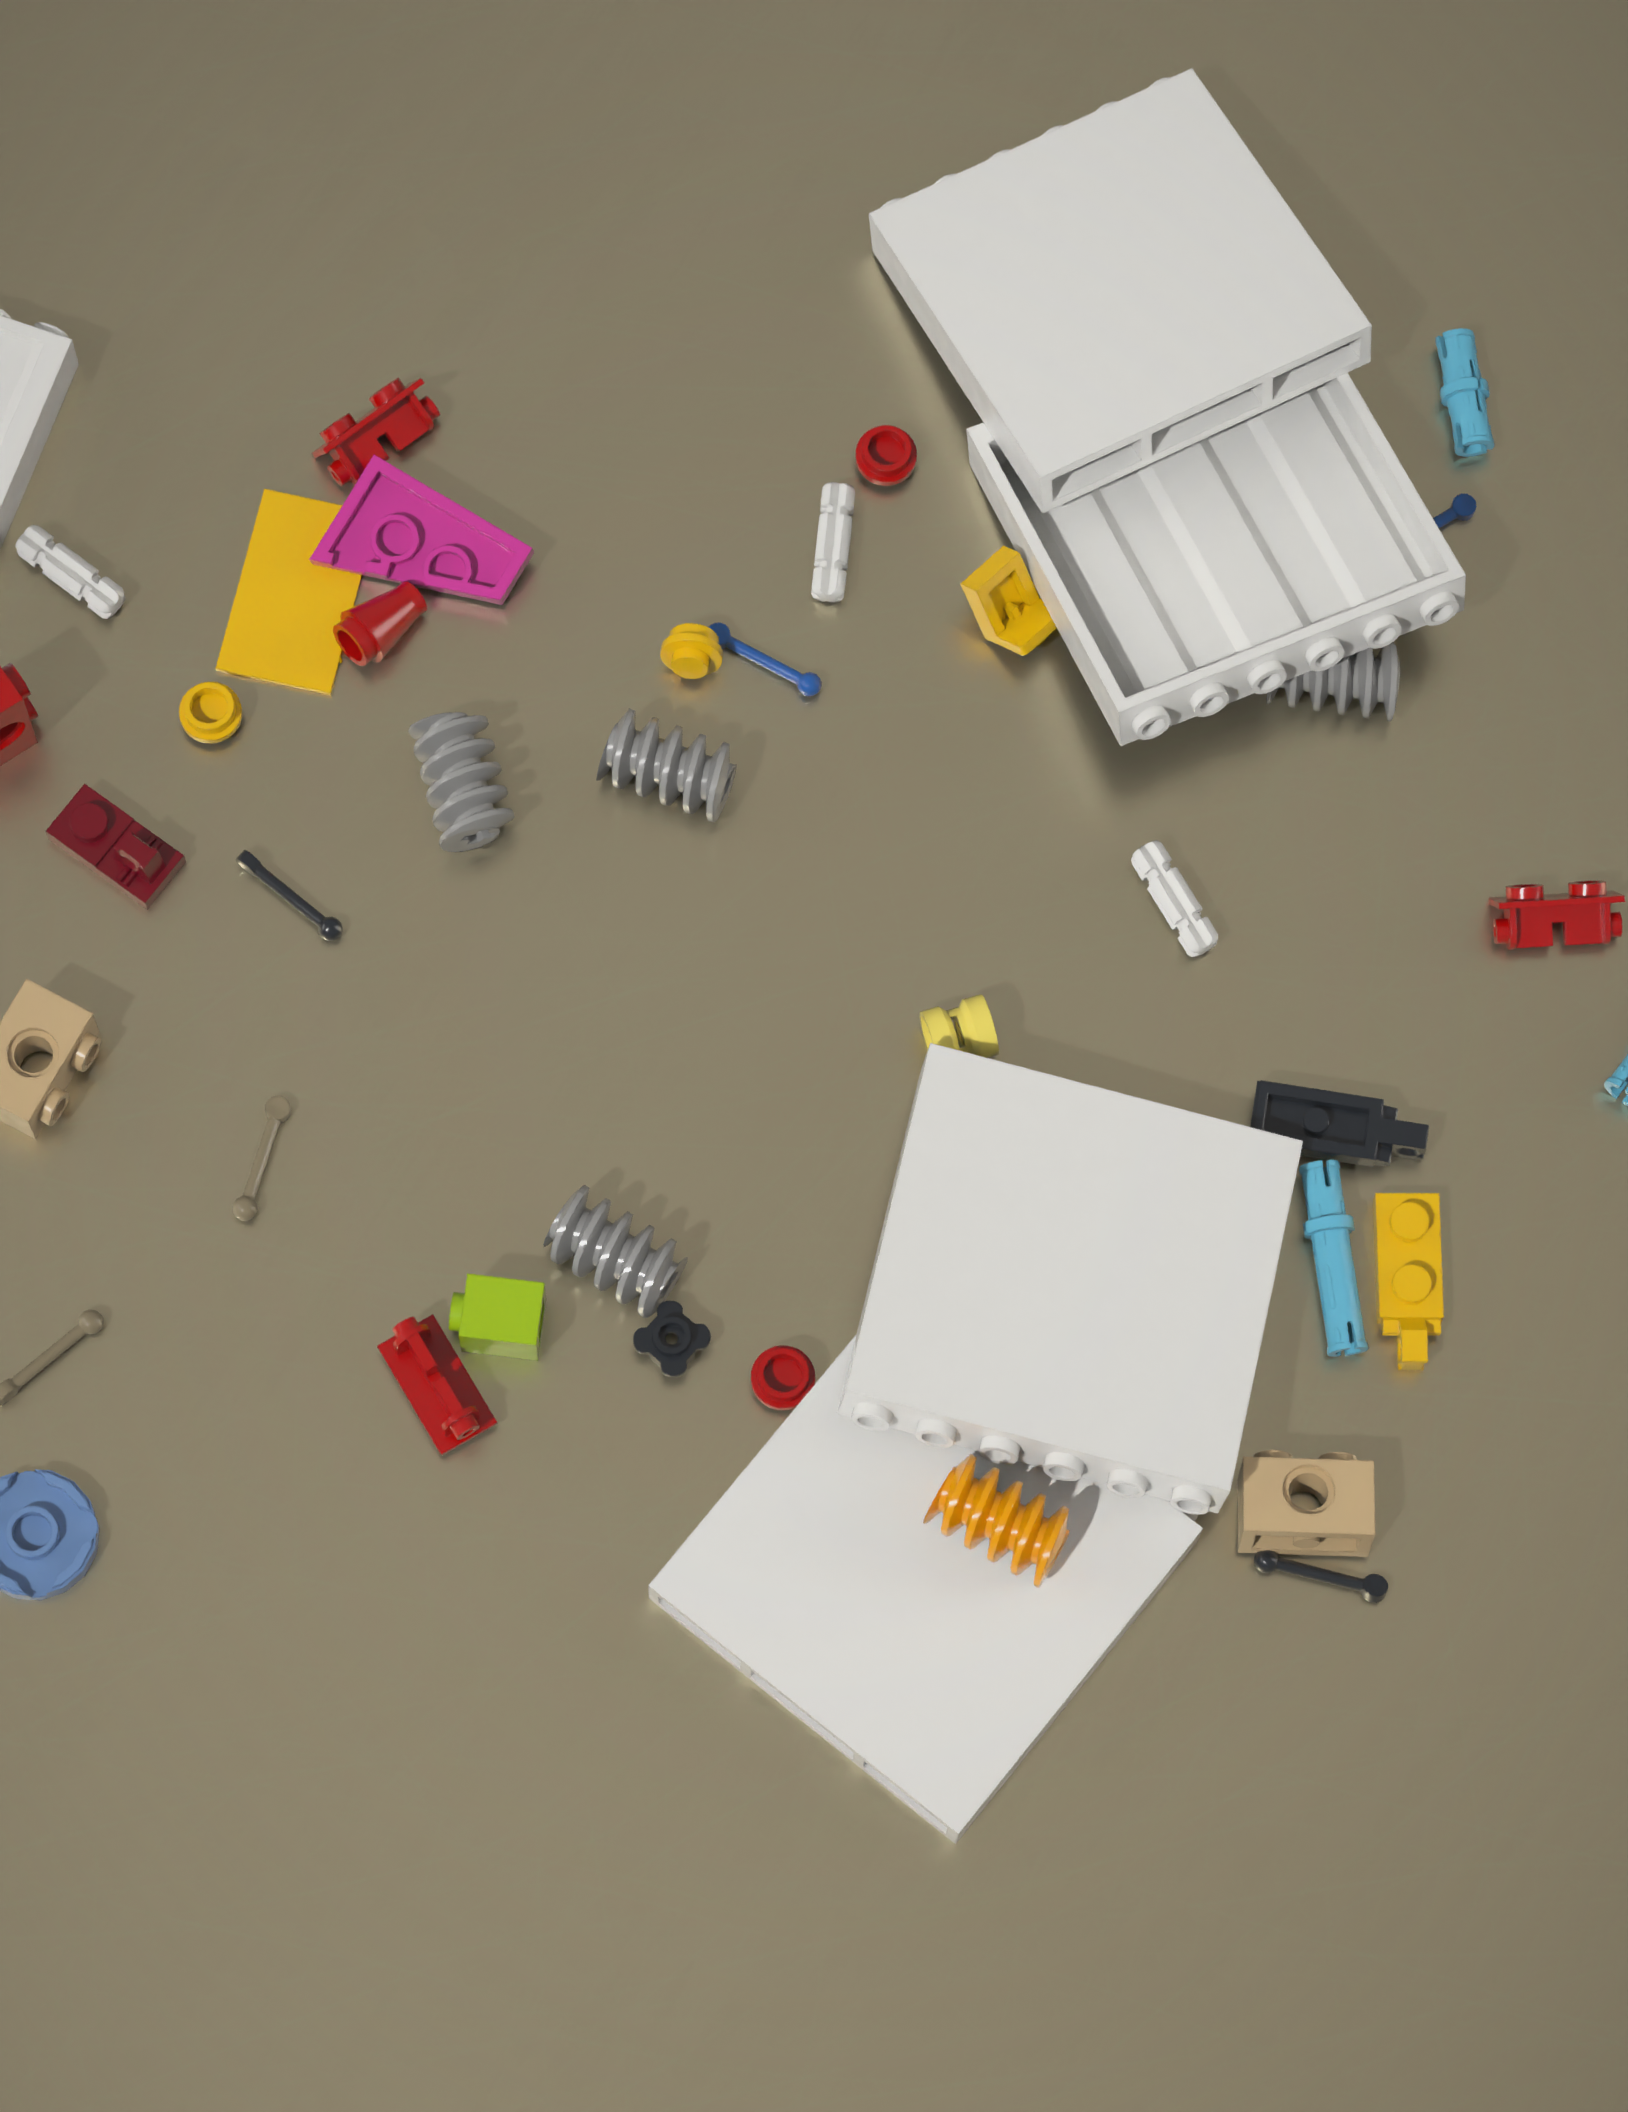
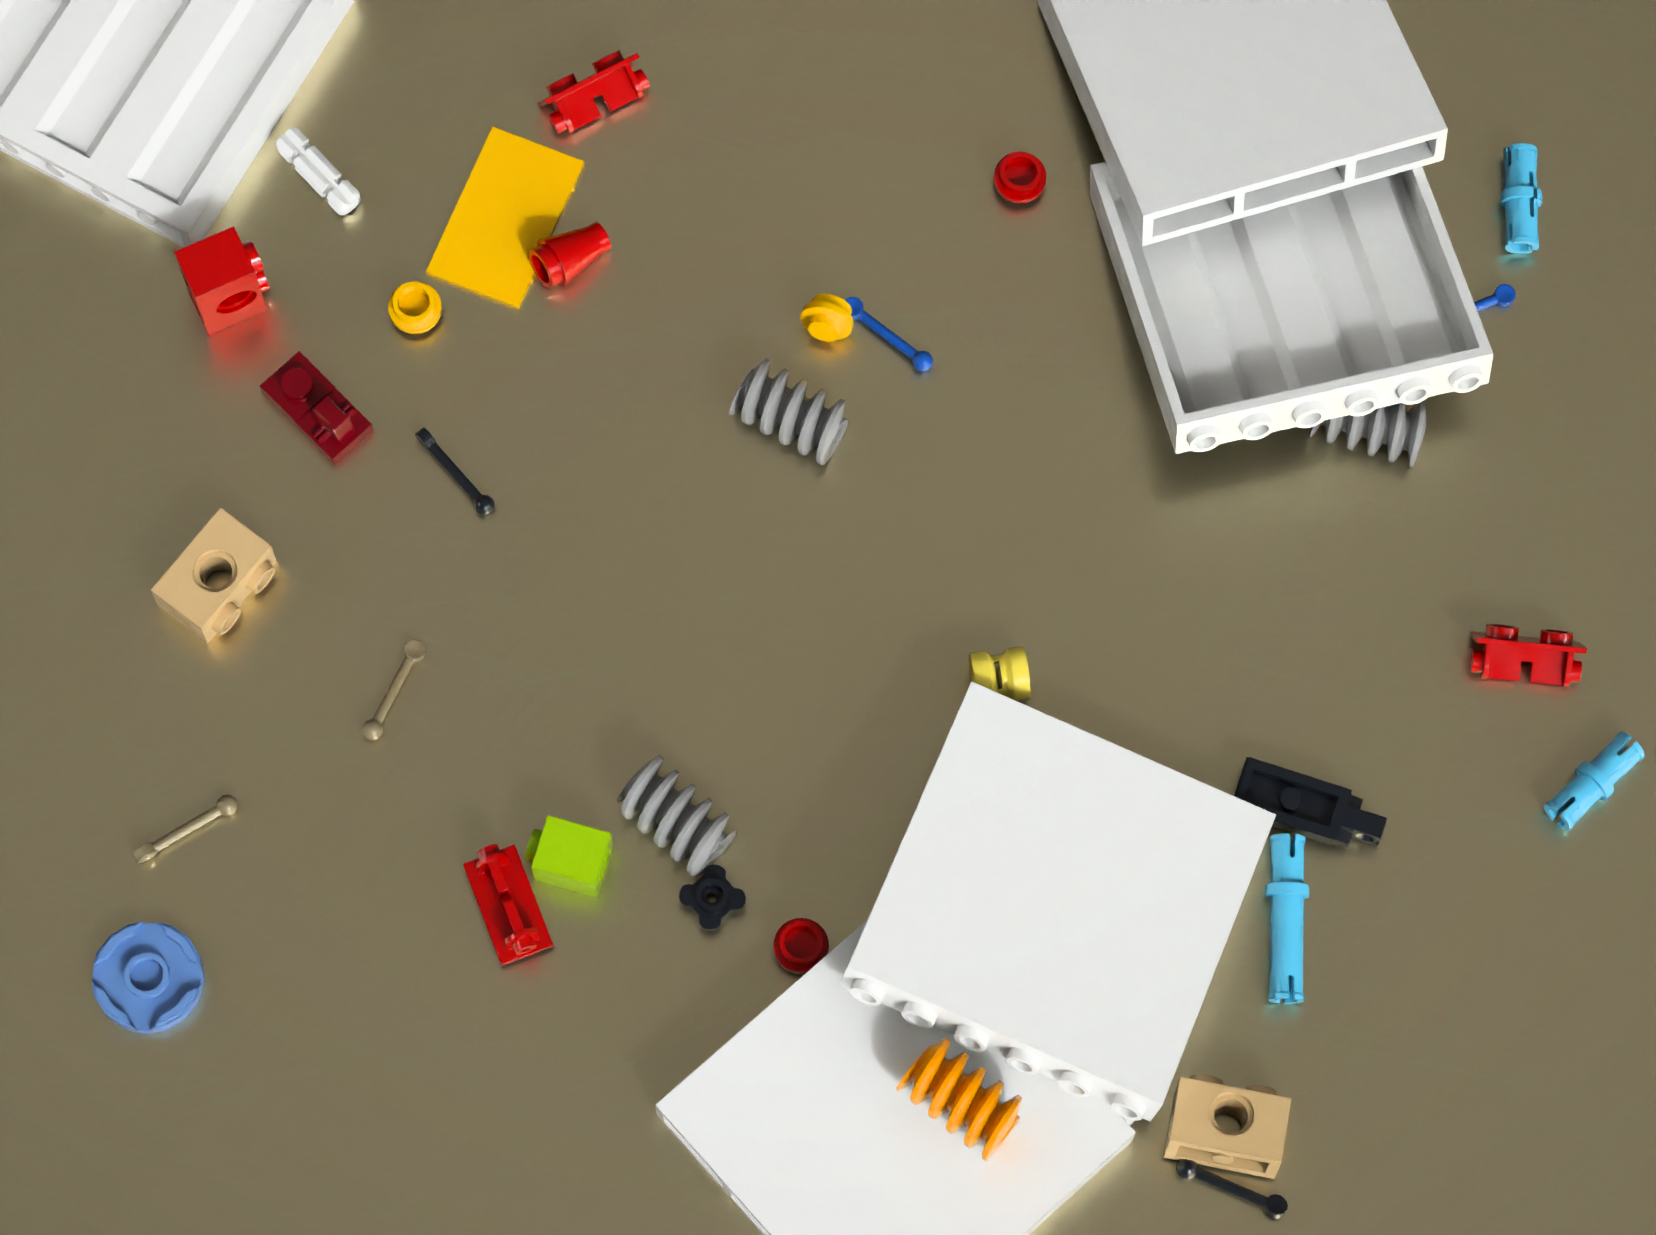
camera: 10 degrees right, 0 degrees up
dark pink wing [309,455,534,605] -> none
light grey piece [408,712,515,852] -> none
white axle [811,482,855,602] -> none
yellow bracket [960,545,1057,656] -> none
white axle [1131,840,1218,957] -> none
yellow hinge [1373,1193,1444,1370] -> none

